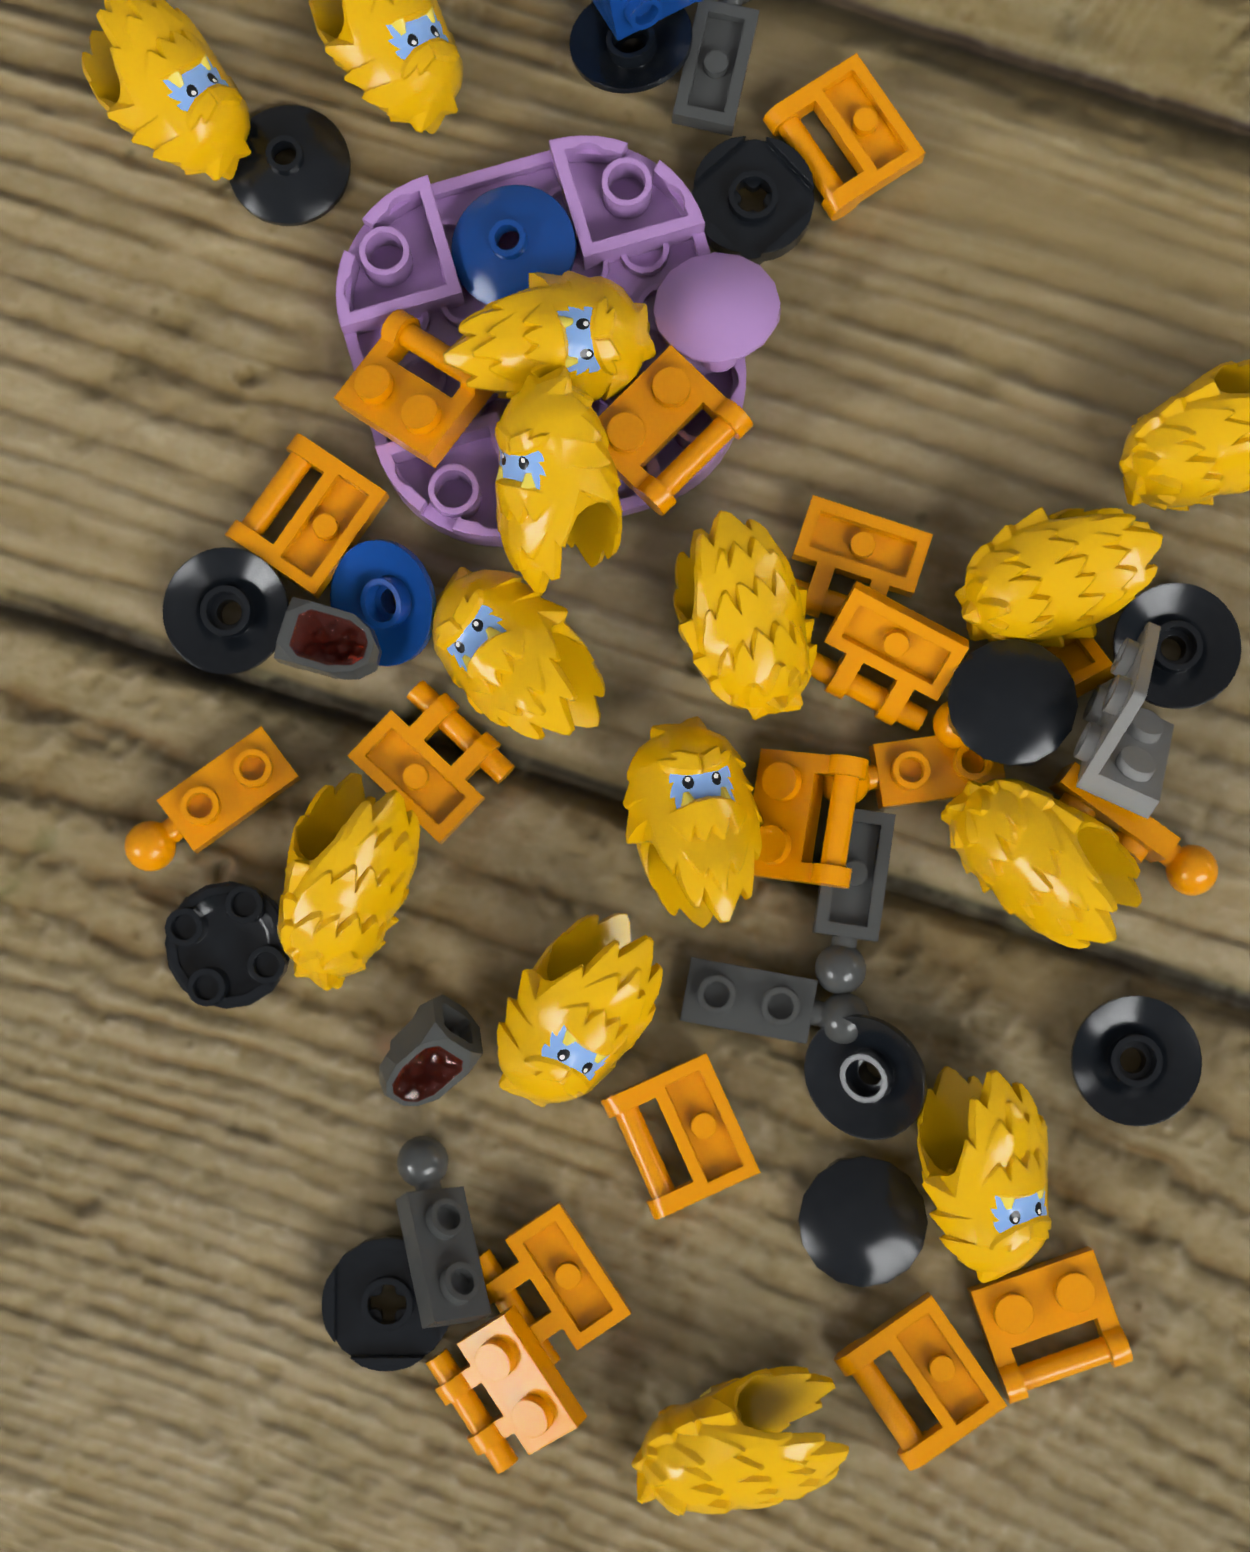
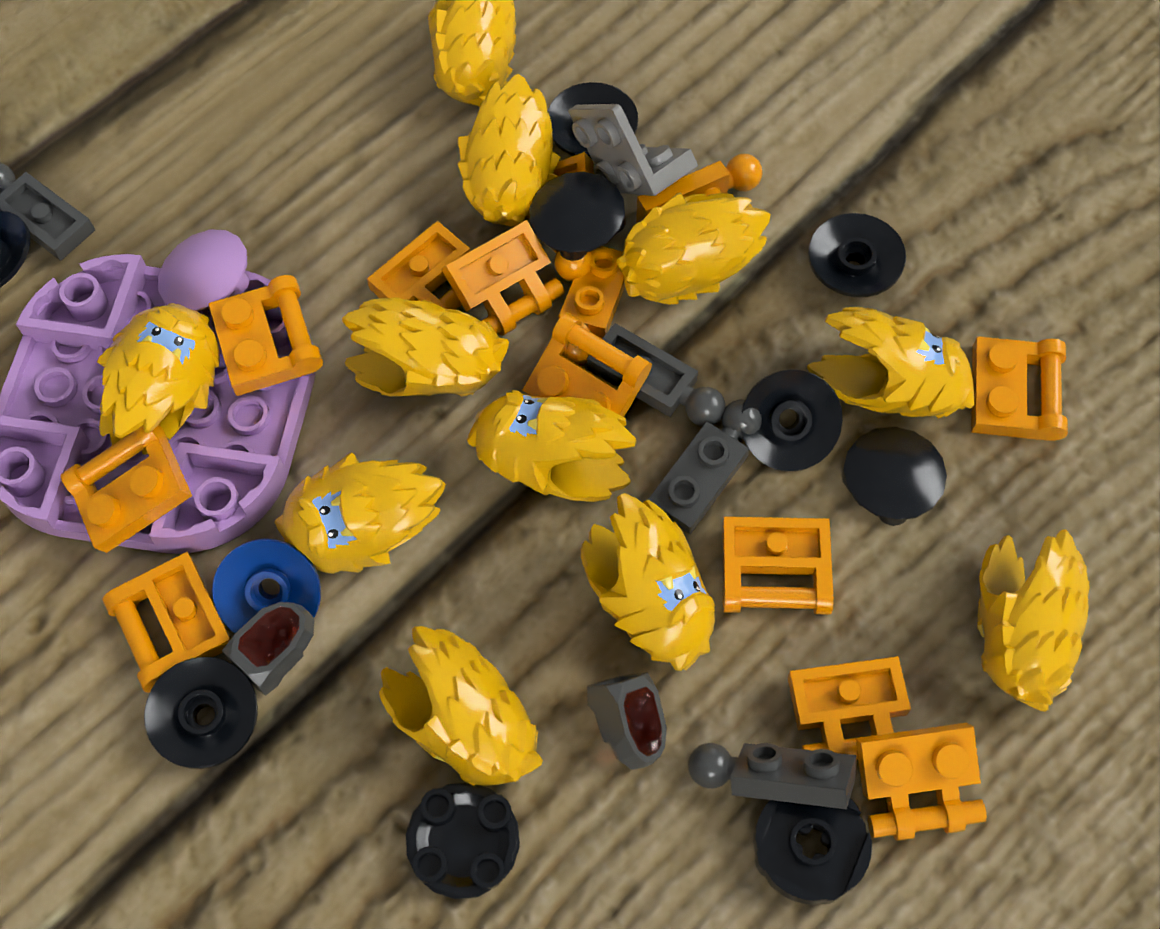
camera: 65 degrees left, 20 degrees down
light orange plate [124,726,301,871] -> none
light orange plate [347,680,515,845] -> none
blue dish [451,185,576,305] -> none
yellow head [494,367,623,593] -> none
black plate [692,136,815,265] -> none
light orange plate [763,53,926,221] -> none
light orange plate [833,1292,1007,1471] -> none

